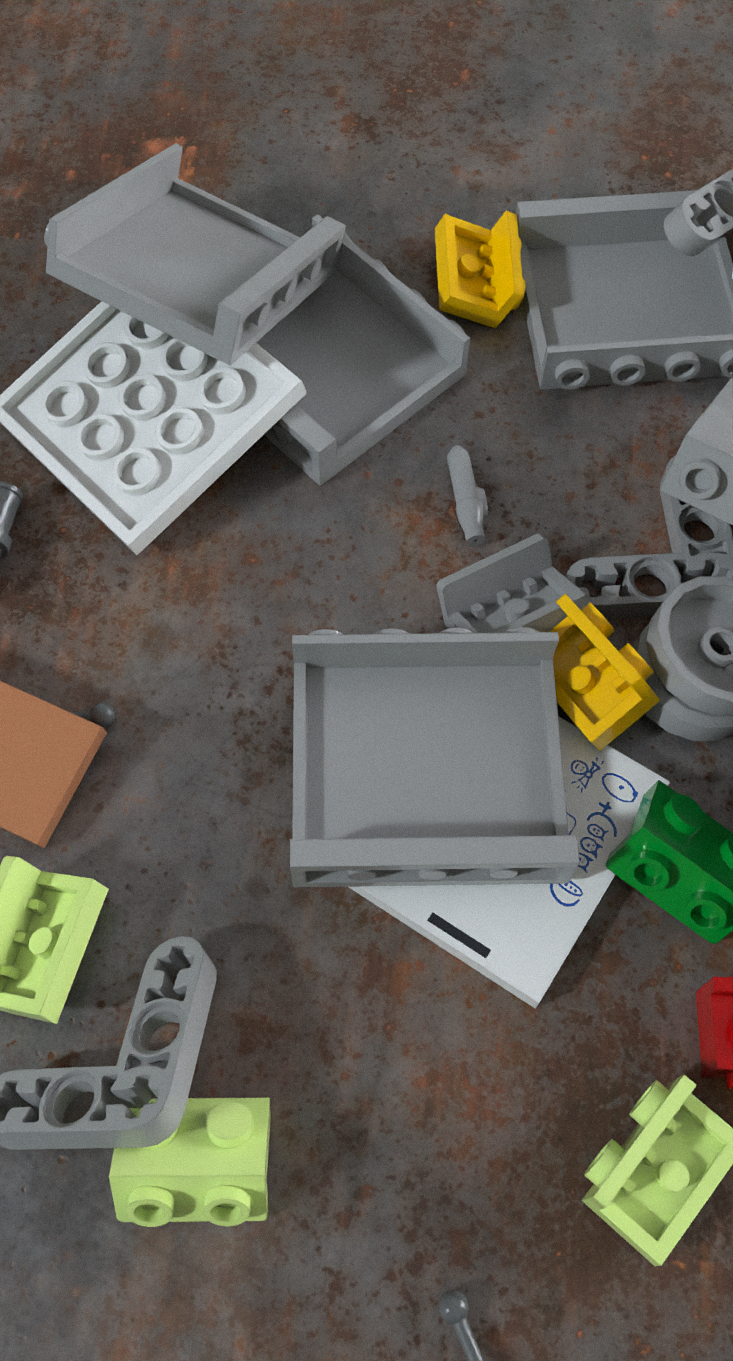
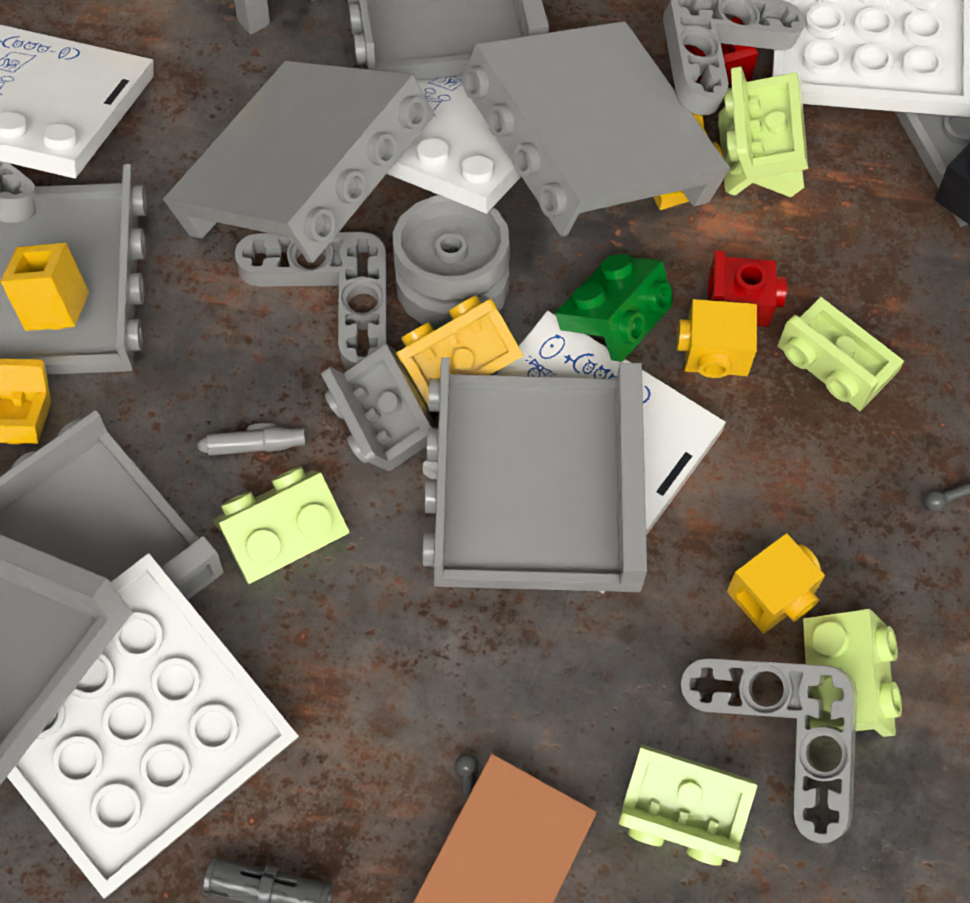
camera: 90 degrees left, 0 degrees up
none -> yellow brick [0,242,89,331]
none -> yellowish green bracket [213,466,350,584]
none -> yellow brick [676,299,757,378]
none -> yellow brick [727,533,825,634]

